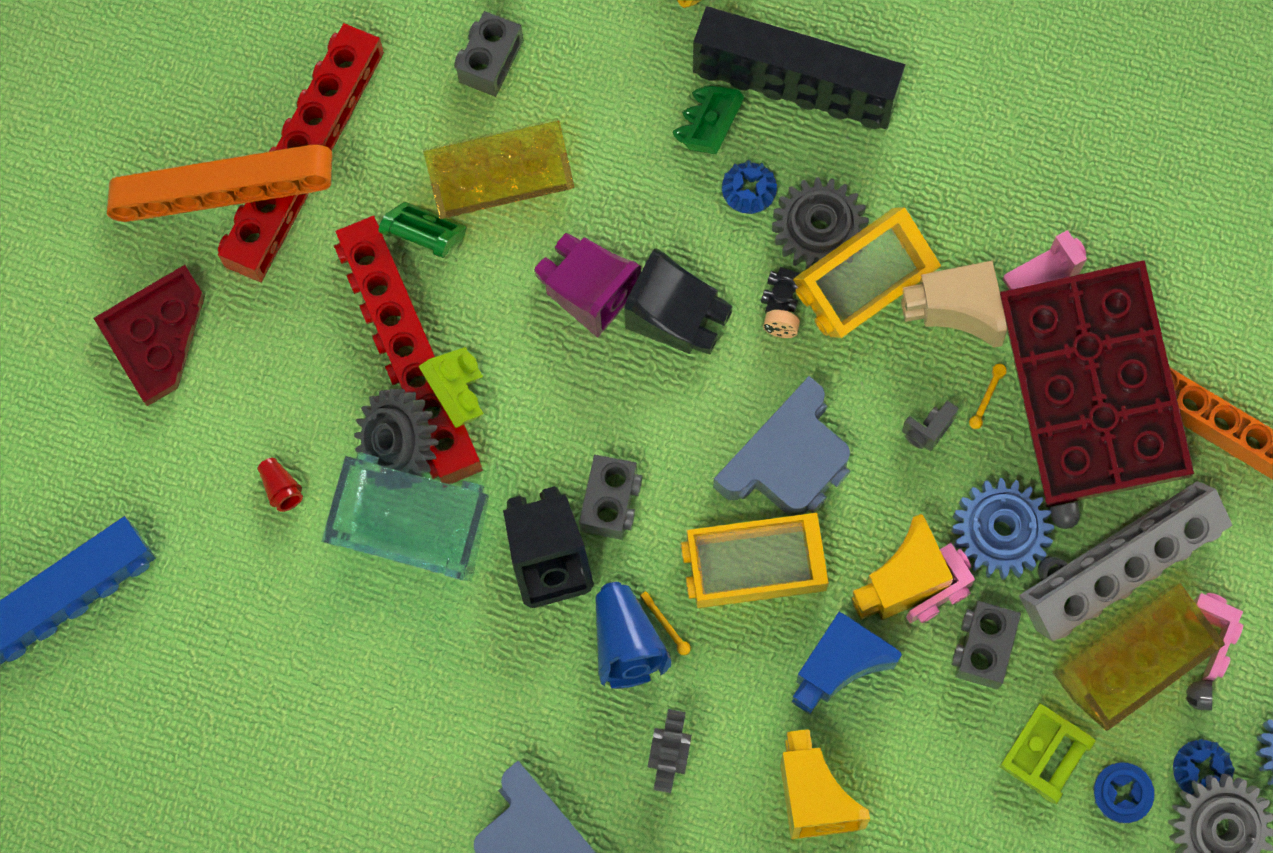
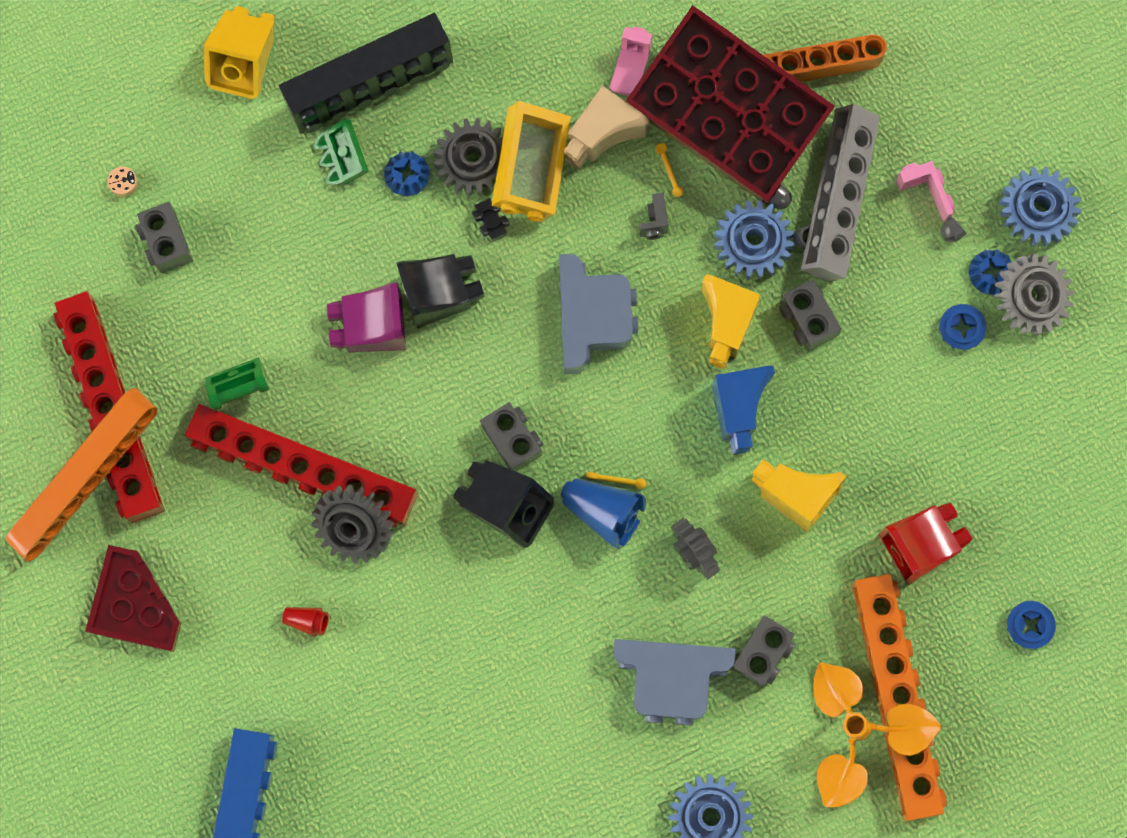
camera: 45 degrees left, 5 degrees up
clear light blue windscreen [321,452,489,581] -> none
lime plate [419,347,484,428] -> none
clear yellow slope [423,118,575,219] -> none
window [681,513,829,609] -> none
light nougat tile [763,310,800,338] -> none
bright pink bracket [906,543,975,624] -> none
lime plate [999,703,1096,804] -> none
clear yellow slope [1052,583,1226,731] -> none

